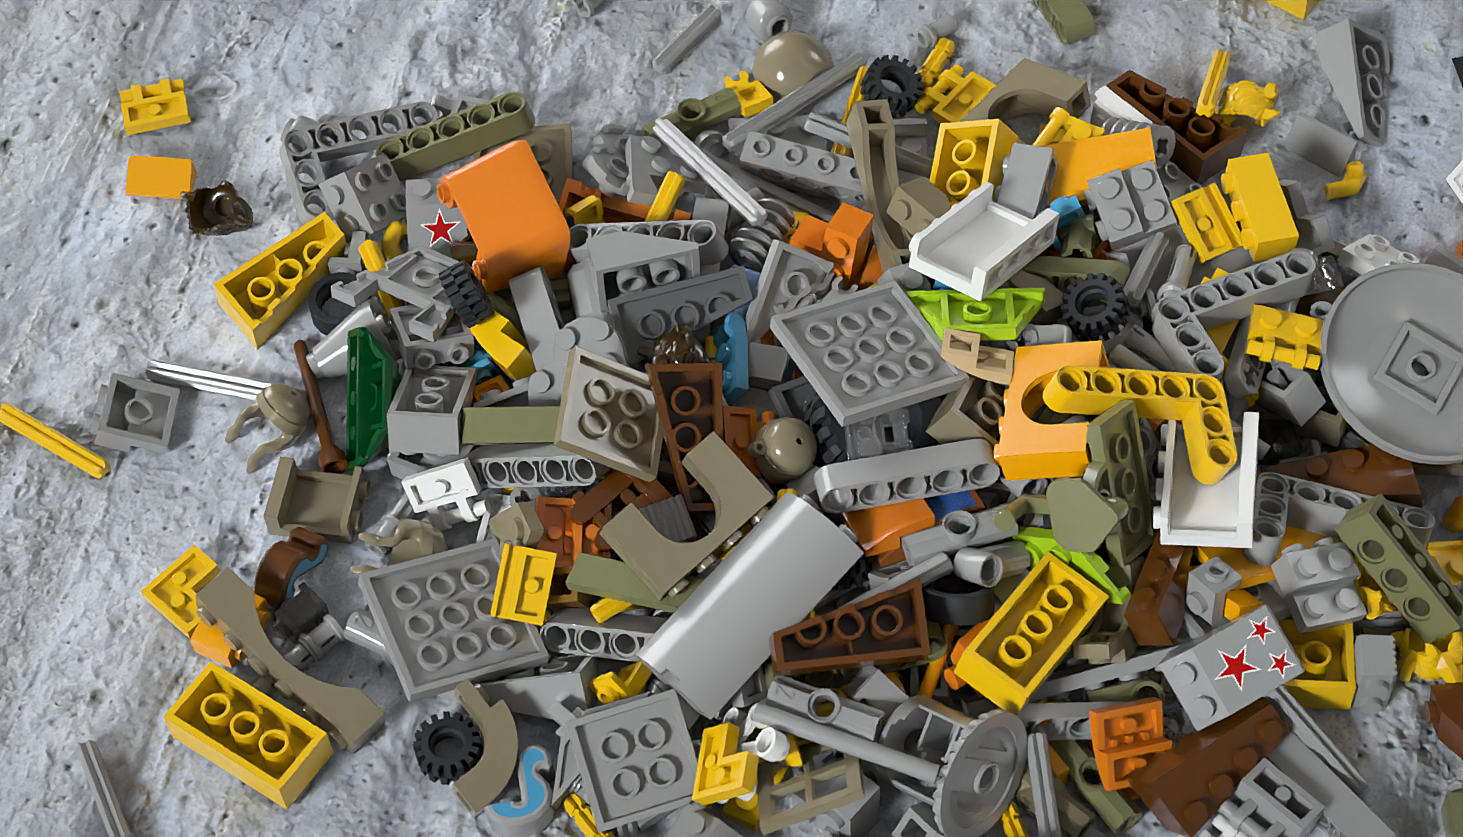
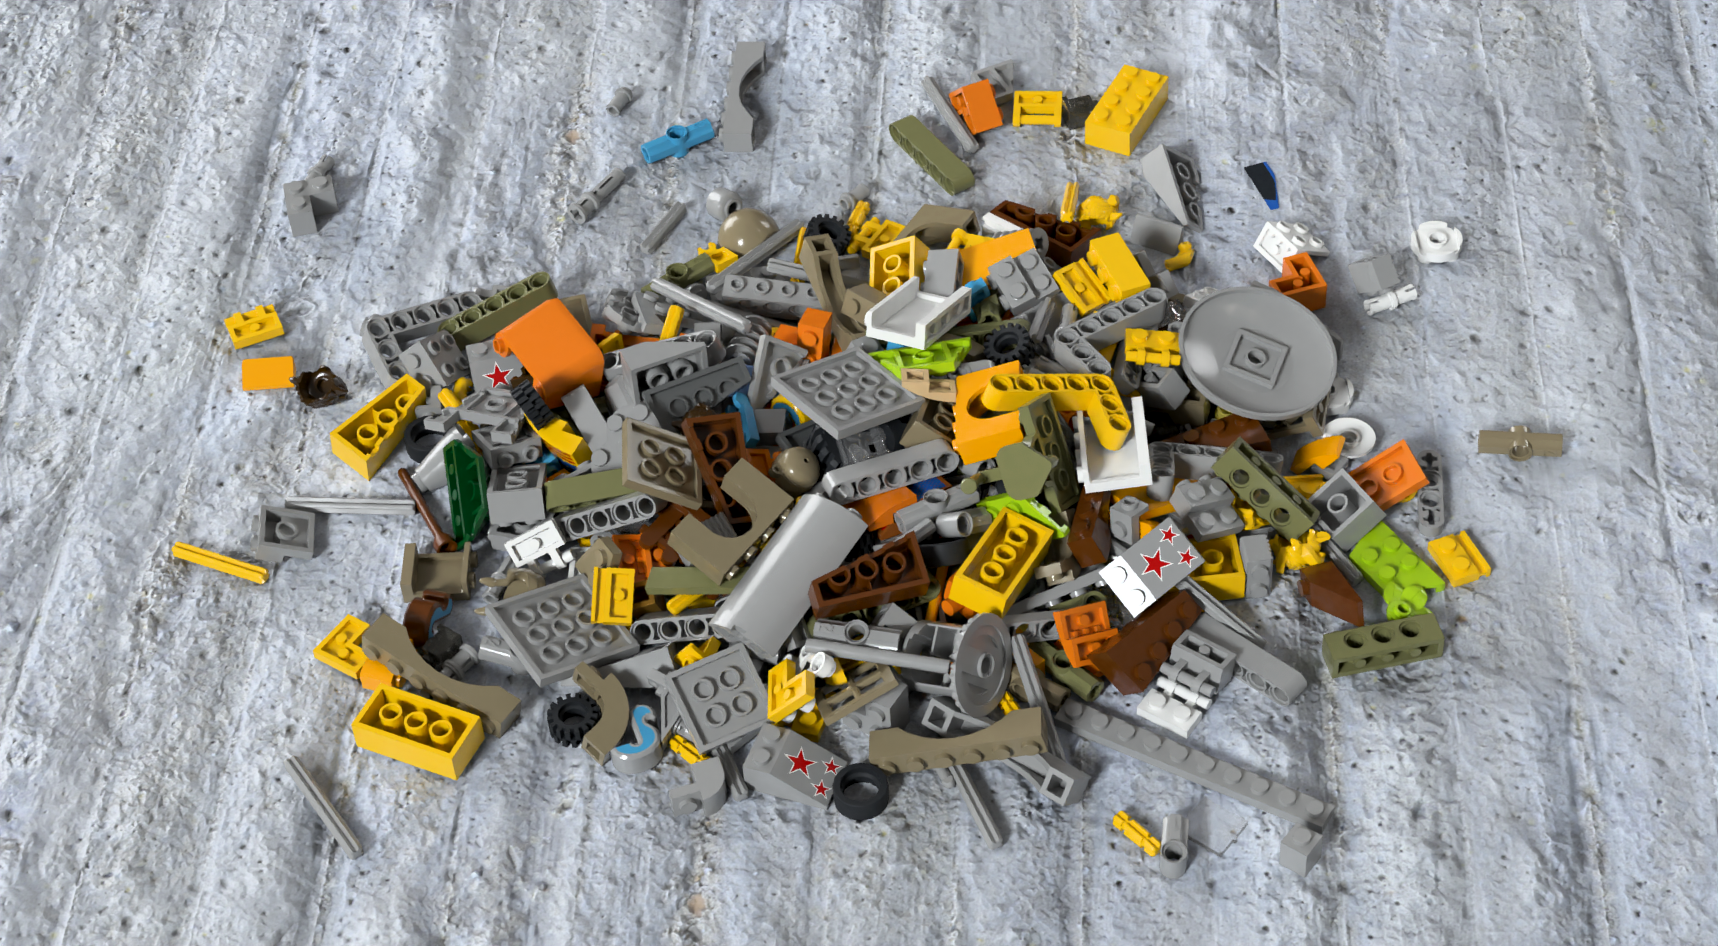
camera: 10 degrees left, 10 degrees down
dark tan hair [225,383,312,474] -> none

